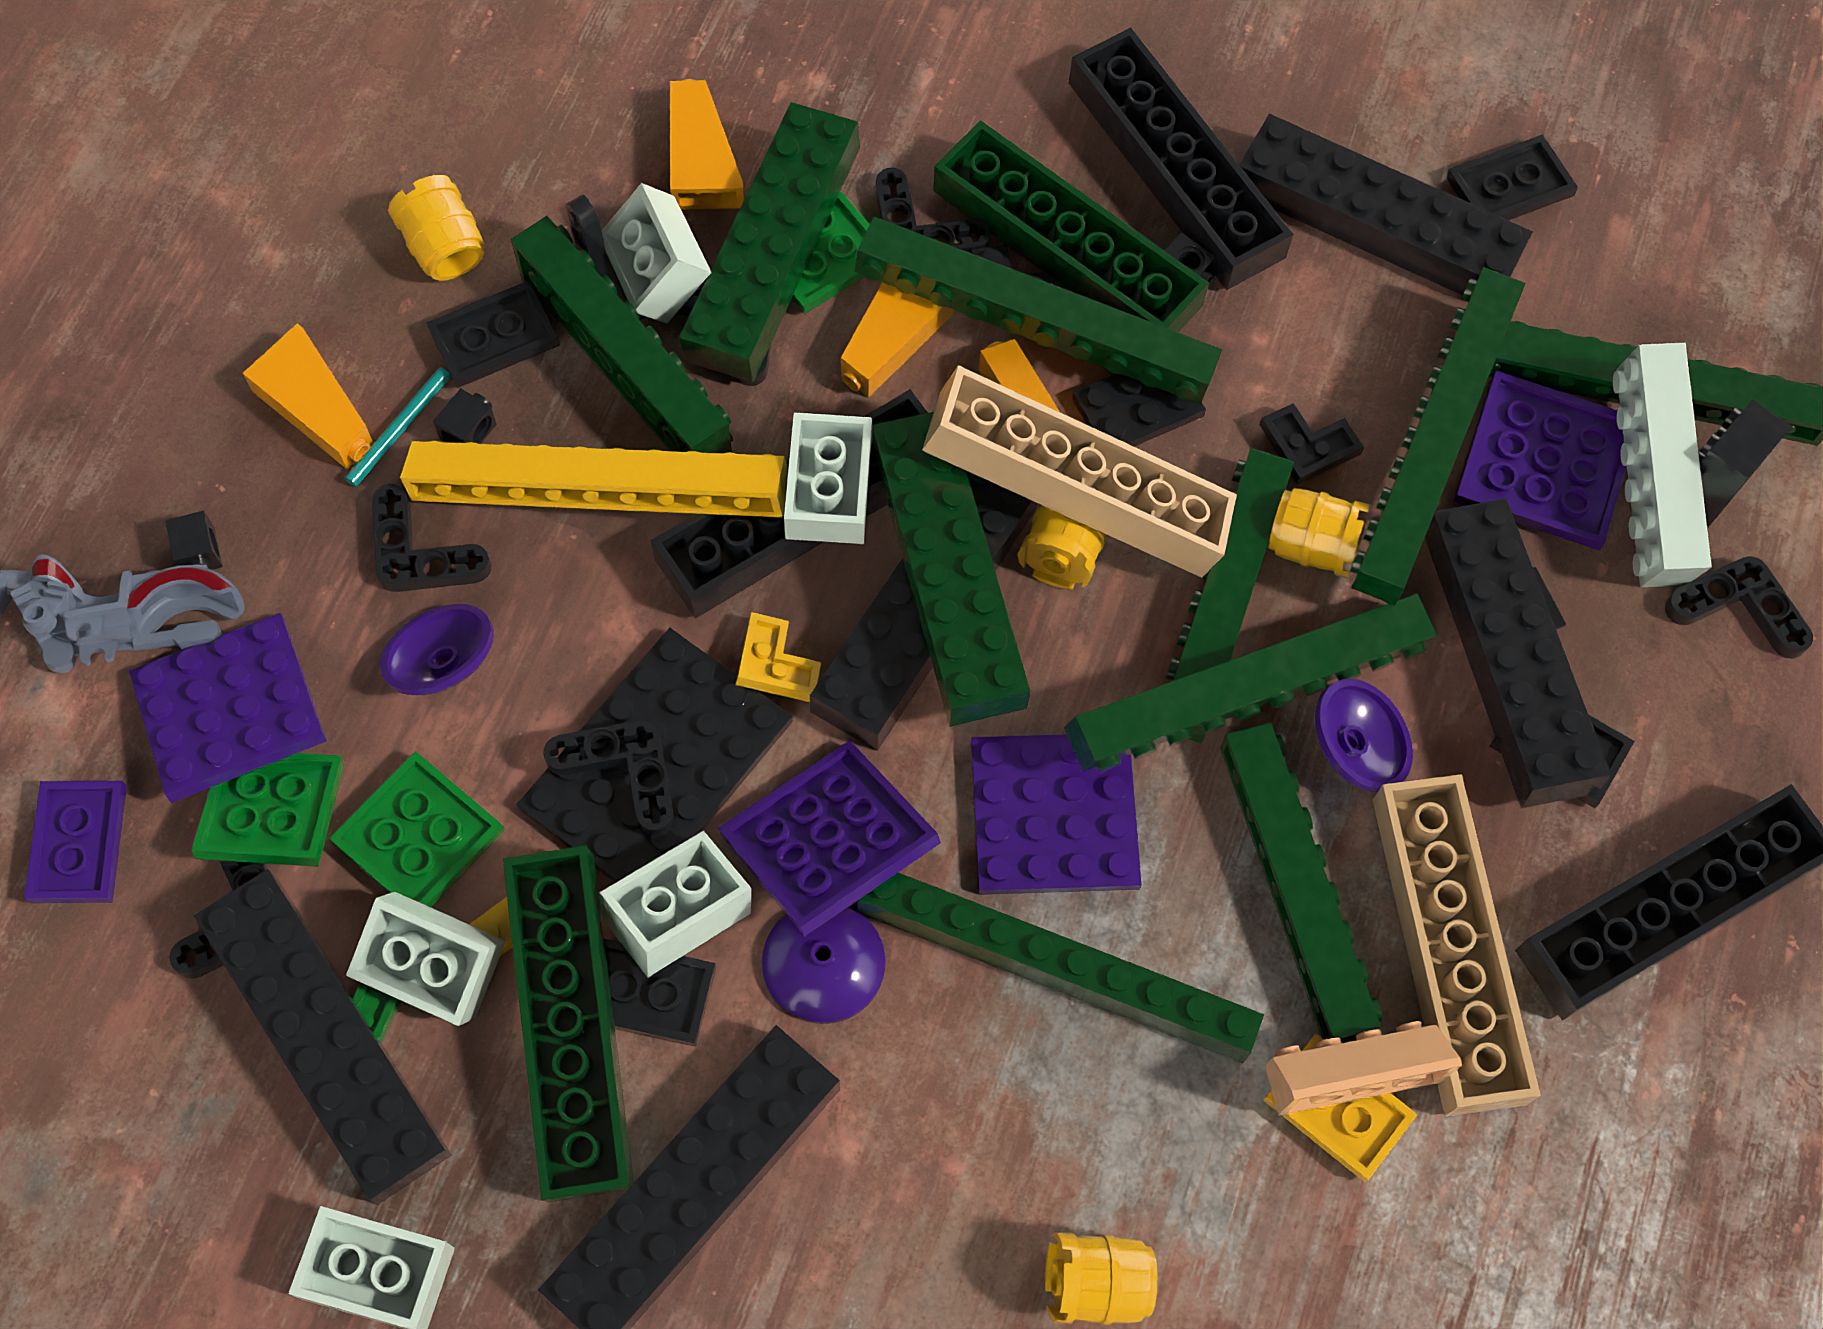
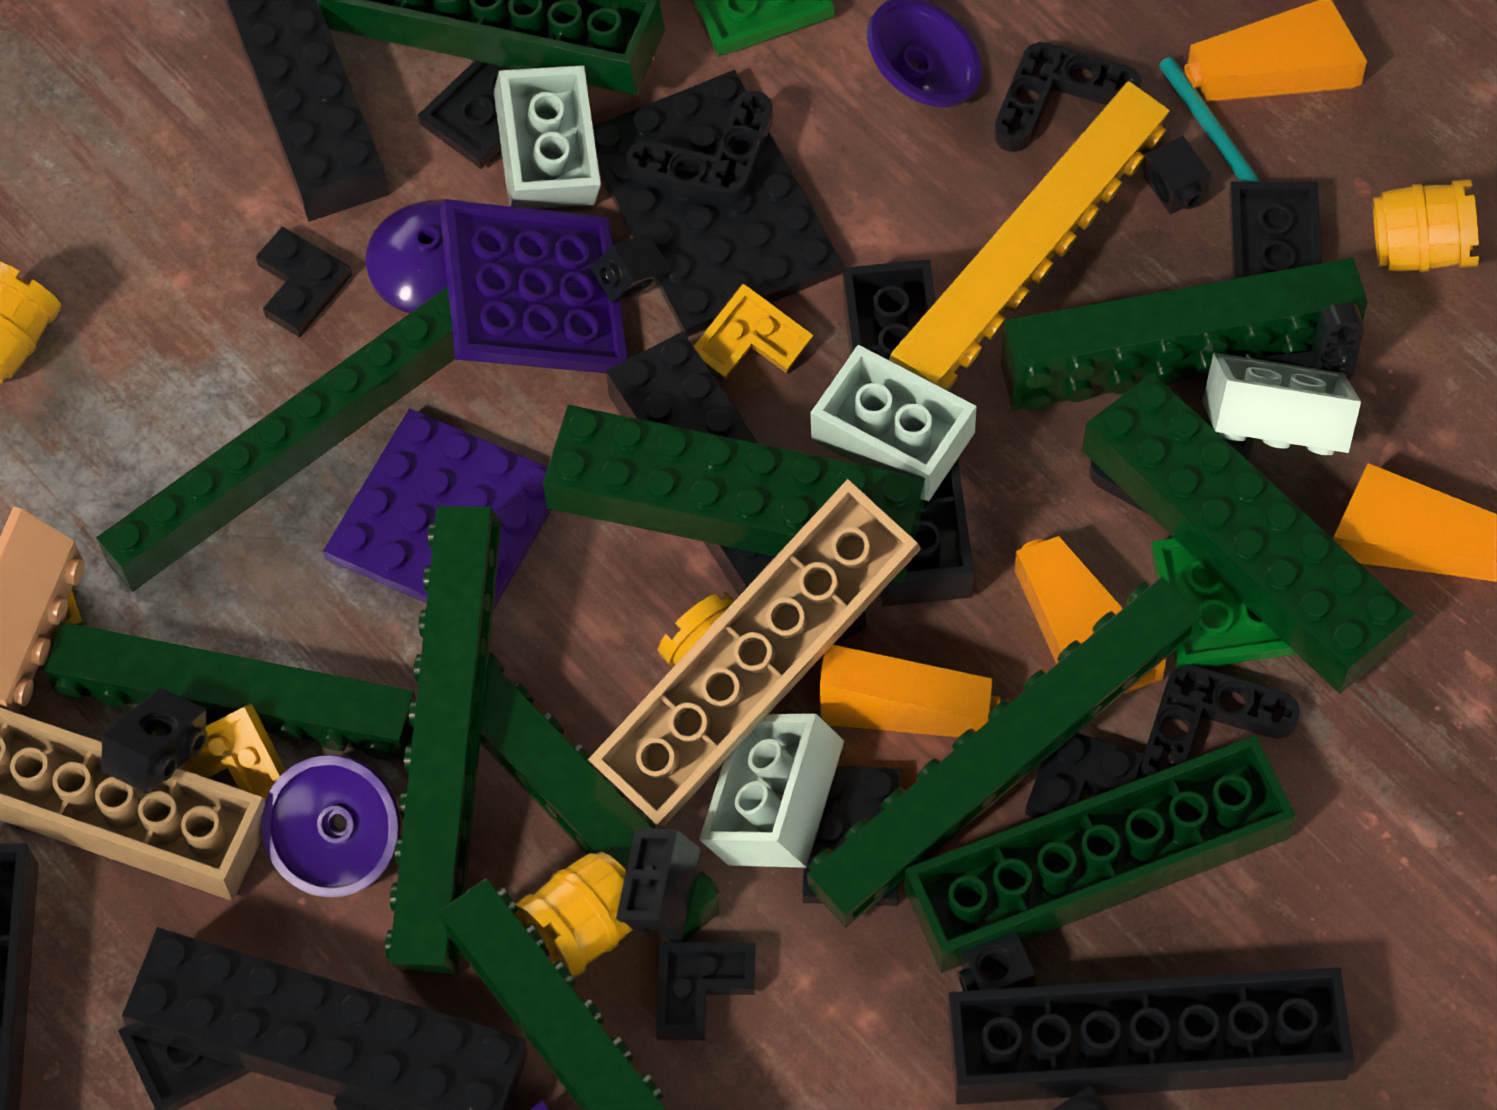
camera: 125 degrees right, 5 degrees down
none -> black brick [101,687,208,794]
none -> yellow plate [180,703,286,802]
none -> black plate [255,226,352,338]
none -> black brick [591,234,671,304]
none -> black hinge [616,828,701,939]
none -> light aqua brick [699,714,844,868]

